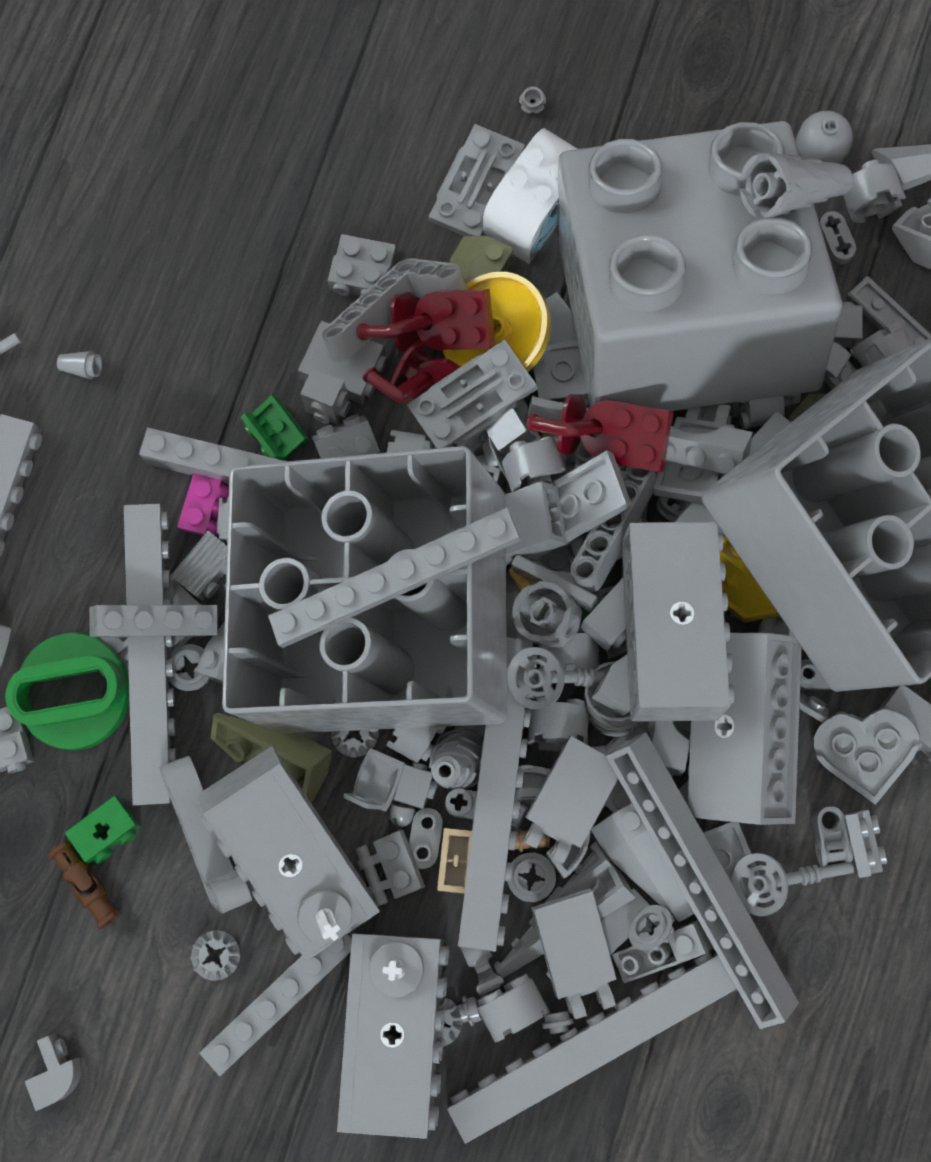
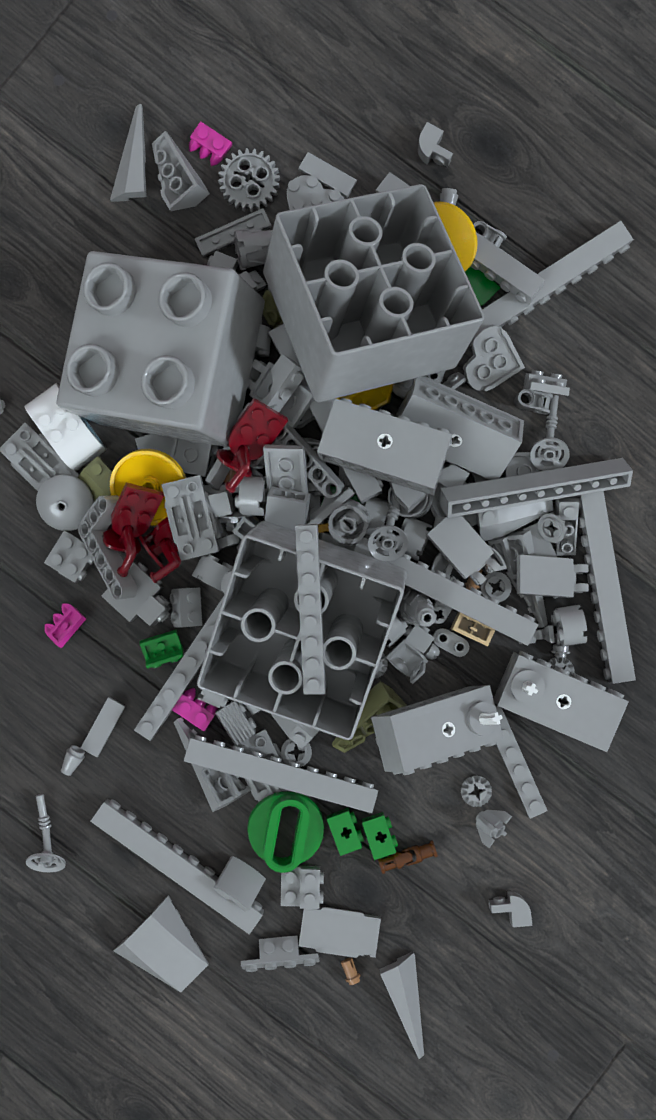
camera: 70 degrees left, 10 degrees up
light grey arch [89,605,217,637] -> none
light grey beam [159,755,252,914] -> none
light grey plate [355,830,425,907] -> none
light grey plate [542,1011,573,1034] -> none
light grey cone [740,153,854,219] -> none
light grey cylinder [796,111,853,164] -> none
light grey beam [819,211,856,265] -> none
light grey brick [842,160,906,223] -> none
none -> light grey dish [36,474,94,531]
none -> dark pink plate [45,604,86,648]
none -> light grey tile [81,697,126,757]
none -> light grey wedge [174,717,251,812]
none -> green brick [327,808,364,856]
none -> light grey brick [476,810,512,848]

